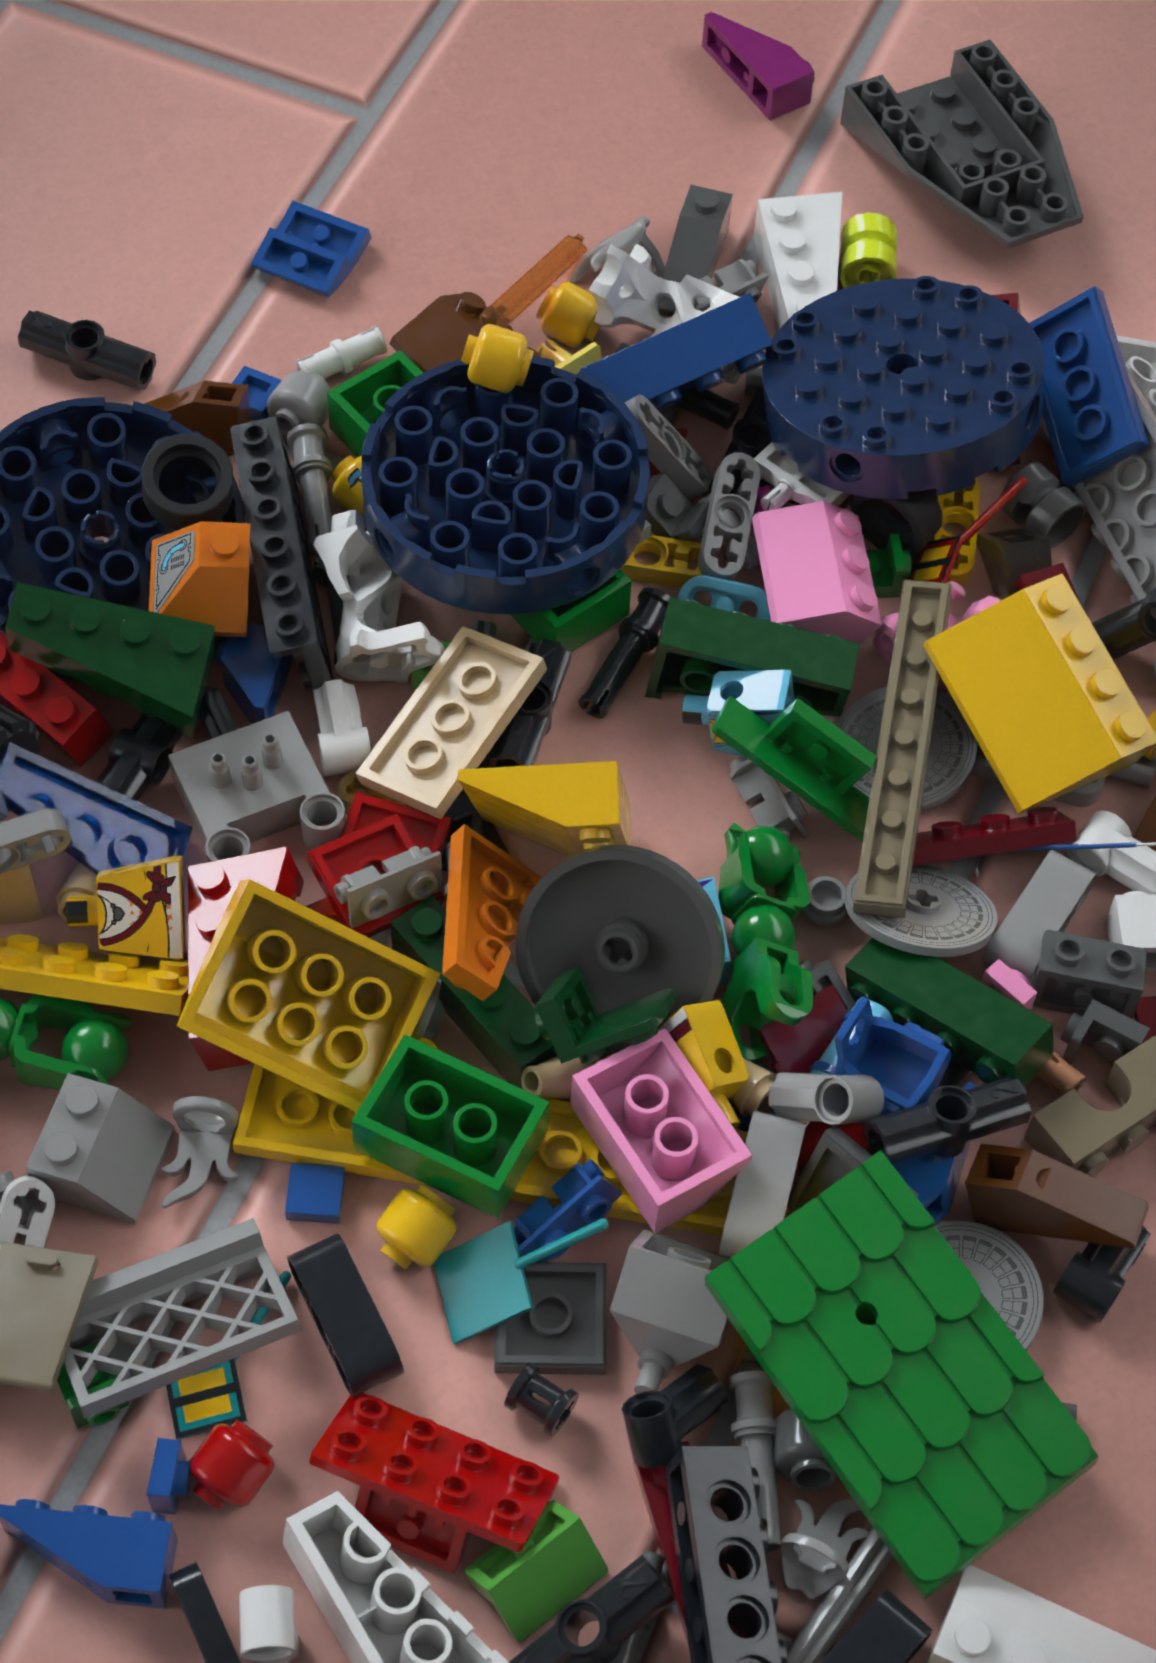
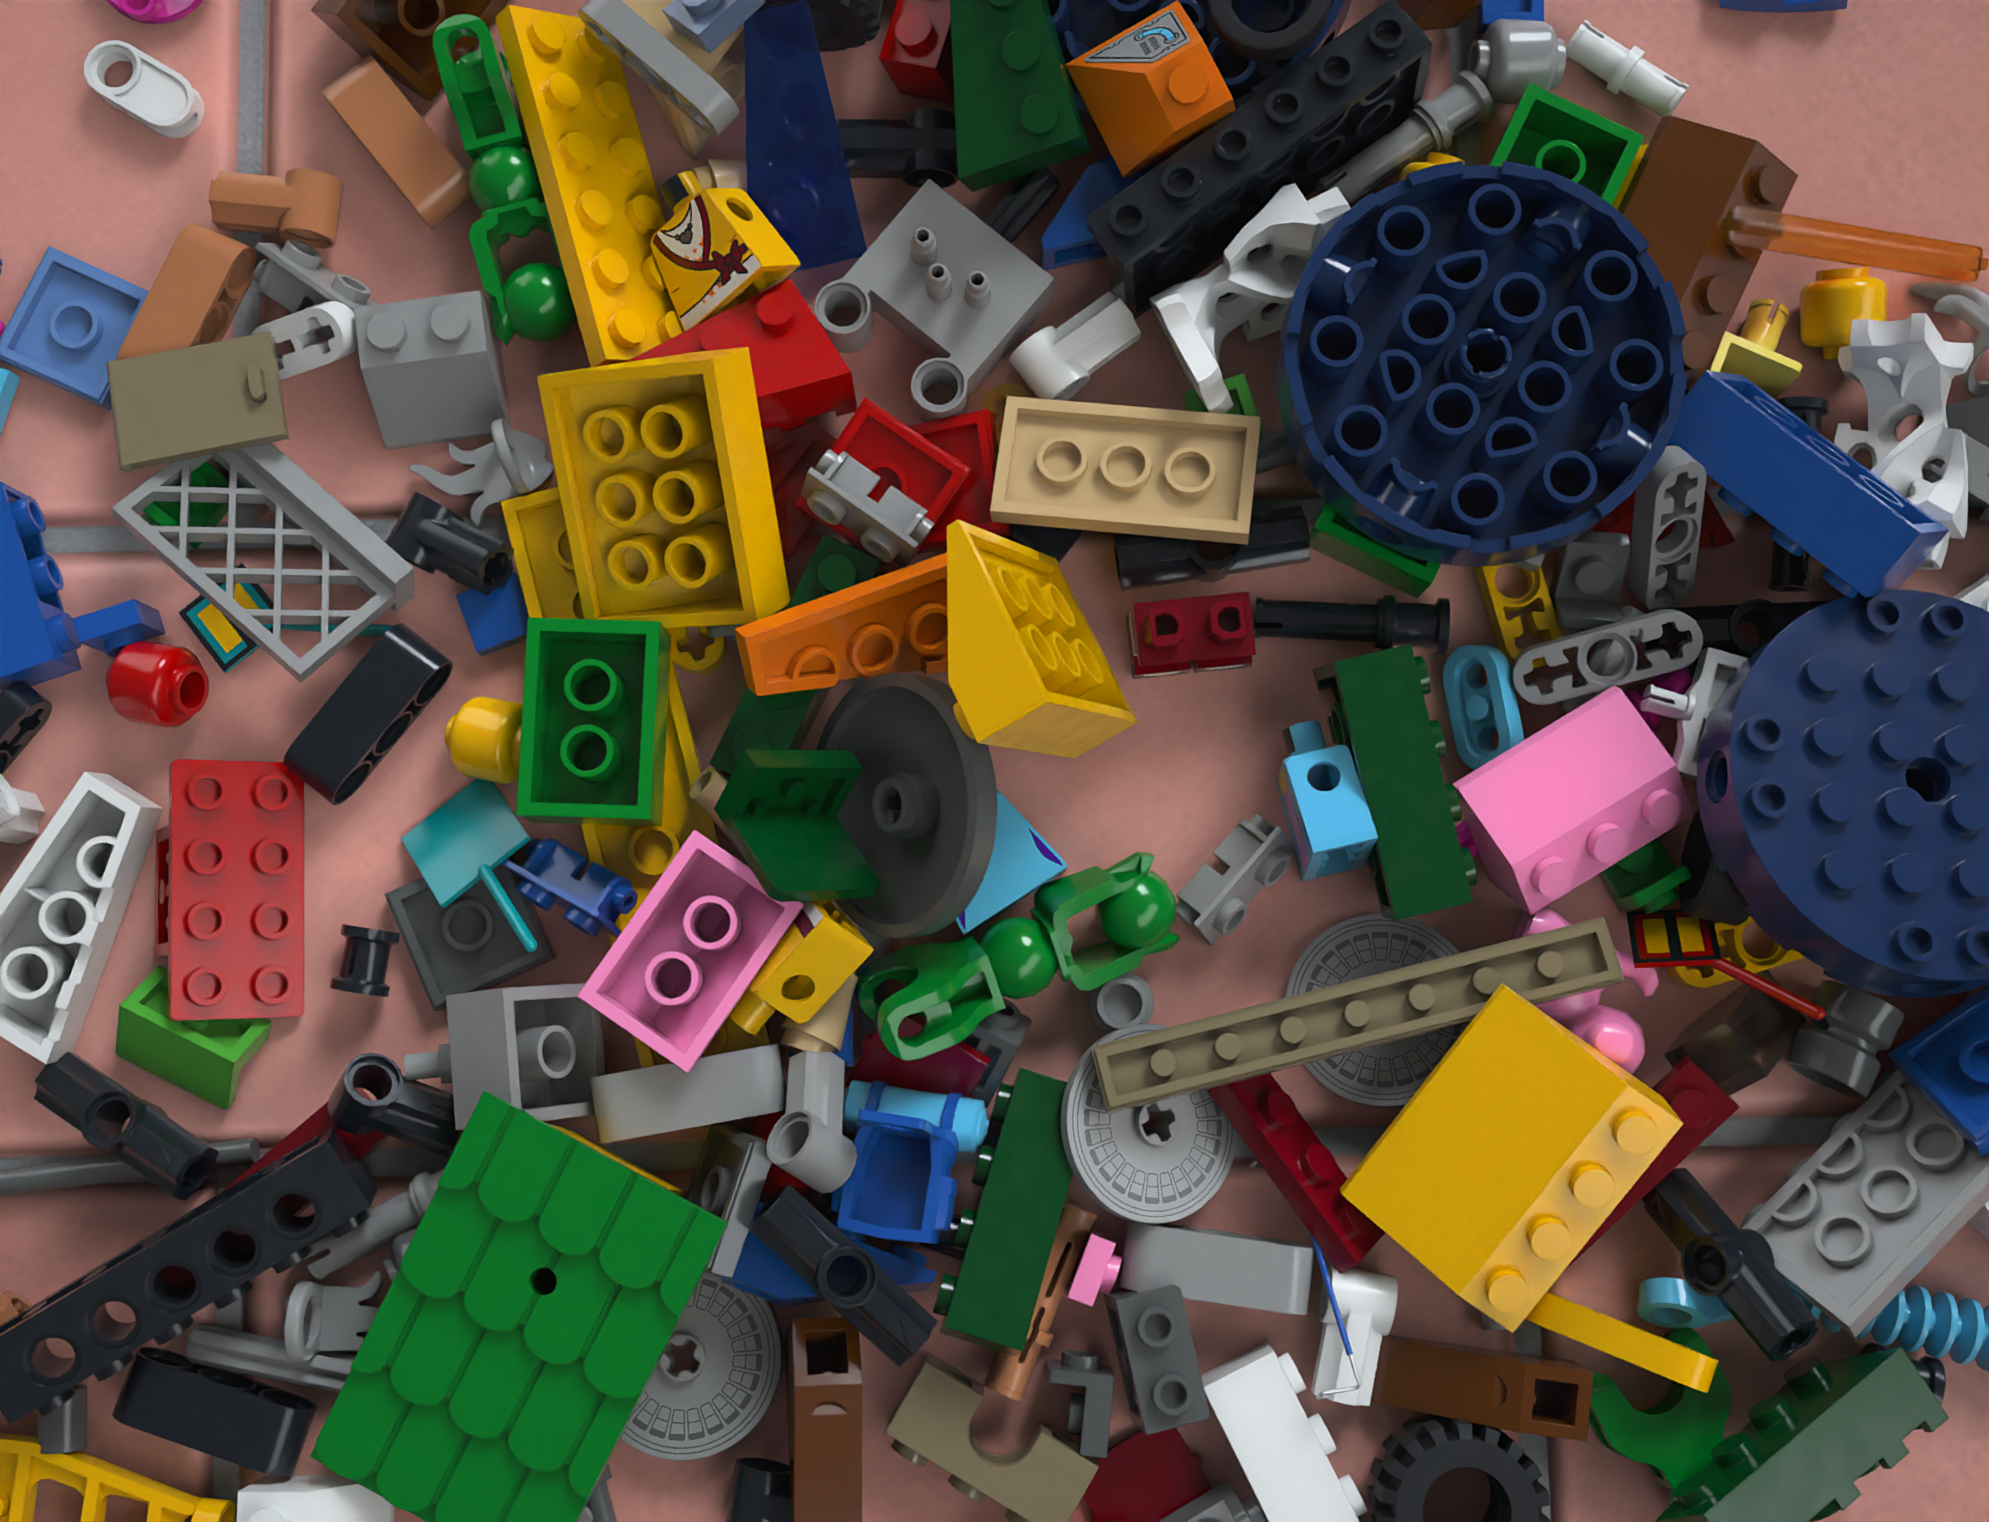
camera: 70 degrees right, 25 degrees up
yellow head [460,324,534,394] -> none
green bracket [712,695,877,843] -> none
none -> black piece [385,492,514,596]
none -> dark red hips [1126,591,1256,679]

